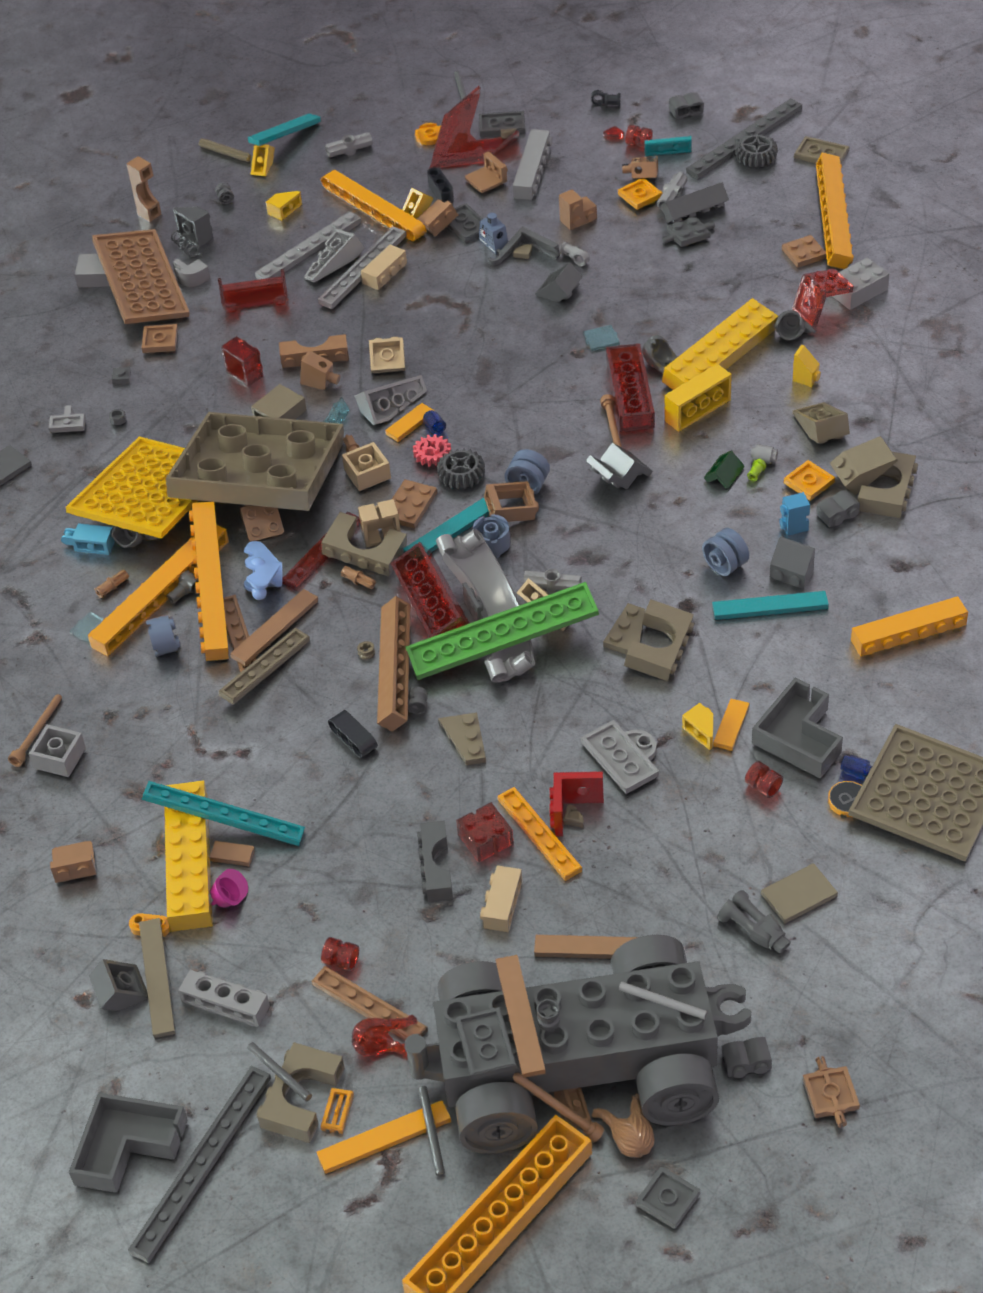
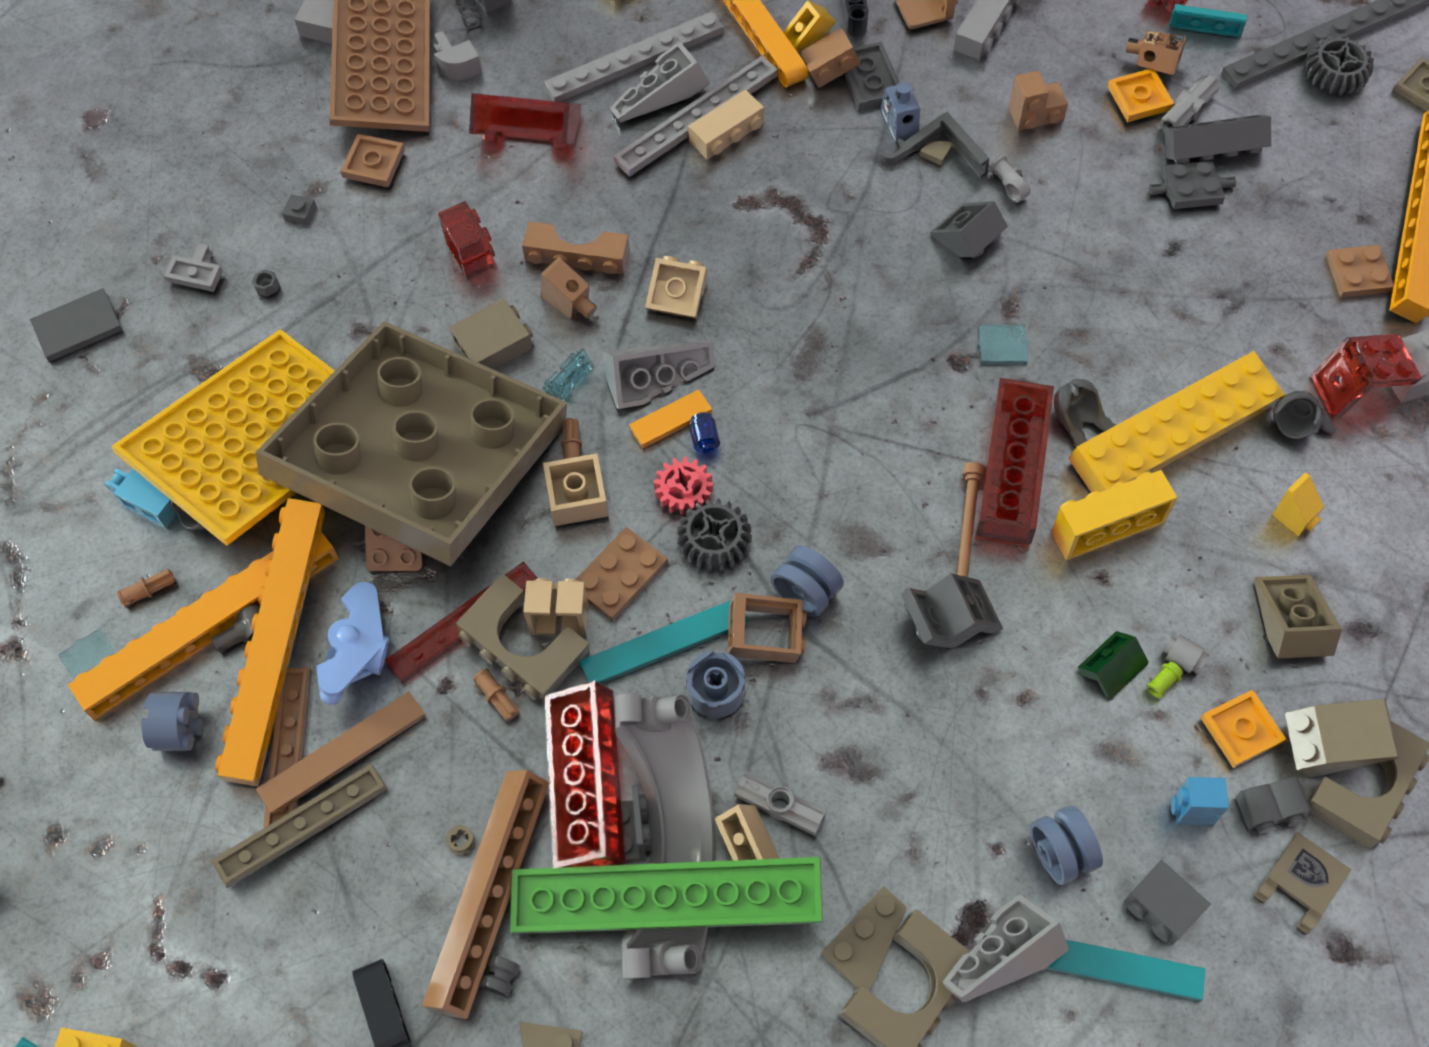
camera: 15 degrees right, 15 degrees up
none -> light grey wedge [943,894,1069,1003]
none -> dark tan flag [1255,832,1352,934]

